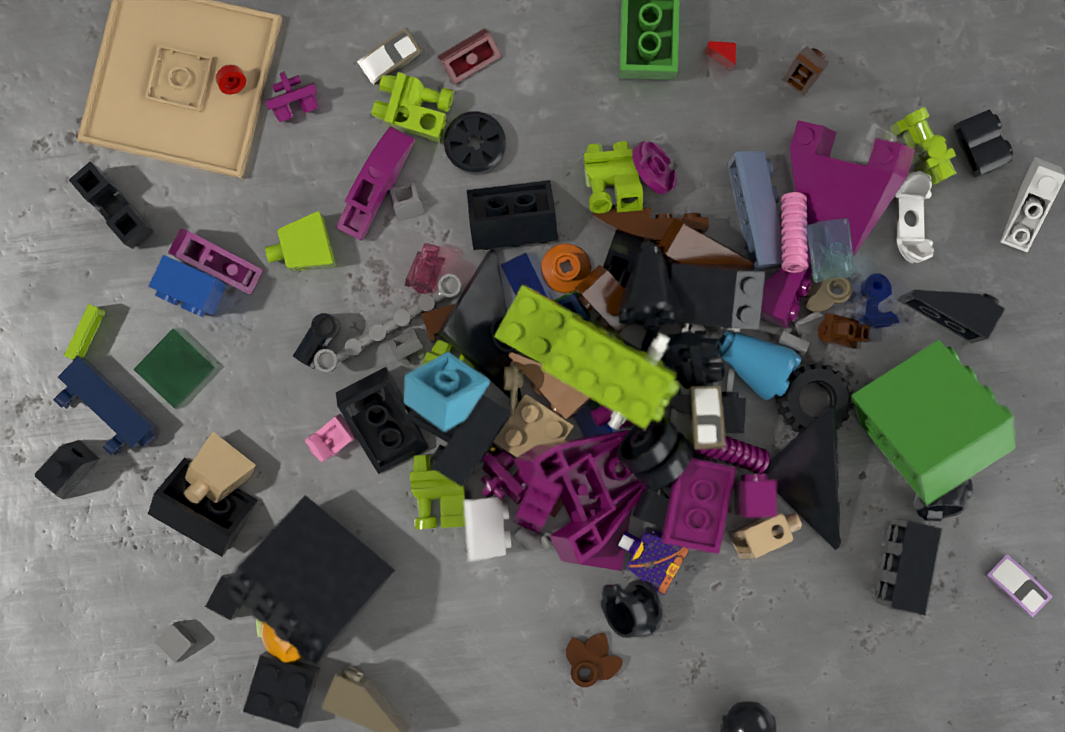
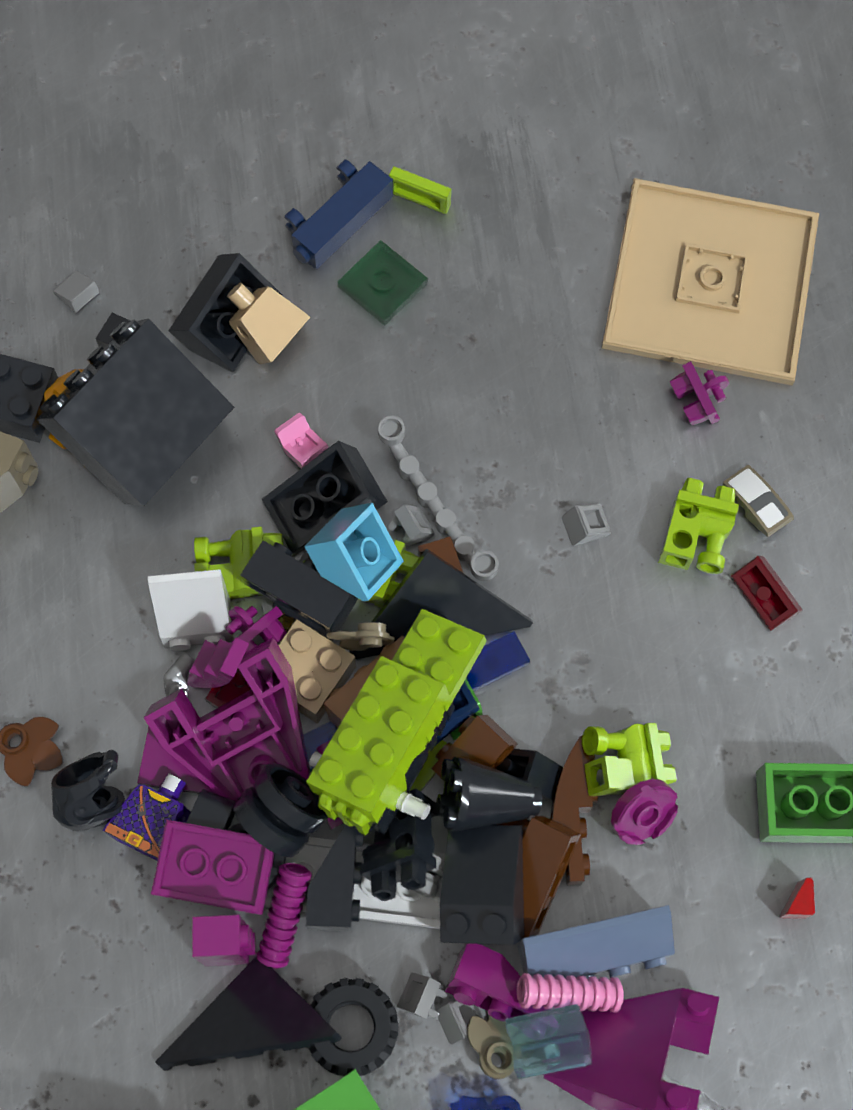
camera: 85 degrees right, 15 degrees down
black torso [34,440,100,500] -> none
black arch [69,161,154,249] -> none
blue brick [148,255,227,317] -> none
magenta slope [167,228,263,295] -> none
red tile [215,65,246,95] -> none
lime torso [265,211,336,271] -> none
black piece [293,313,341,369] -> none
magenta slope [336,126,416,240] -> none
clear pink hips [405,243,445,294] -> none
black wheel [444,111,506,175] -> none
black slope [467,180,558,250] -> none
orange piece [541,243,591,294] -> none
slope [690,386,725,449] -> none
dark azure cone [720,331,801,400] -> none
tan torso [728,513,802,559] -> none
reddish brown slope [782,46,829,96] -> none
reddish brown hips [818,313,870,349] -> none

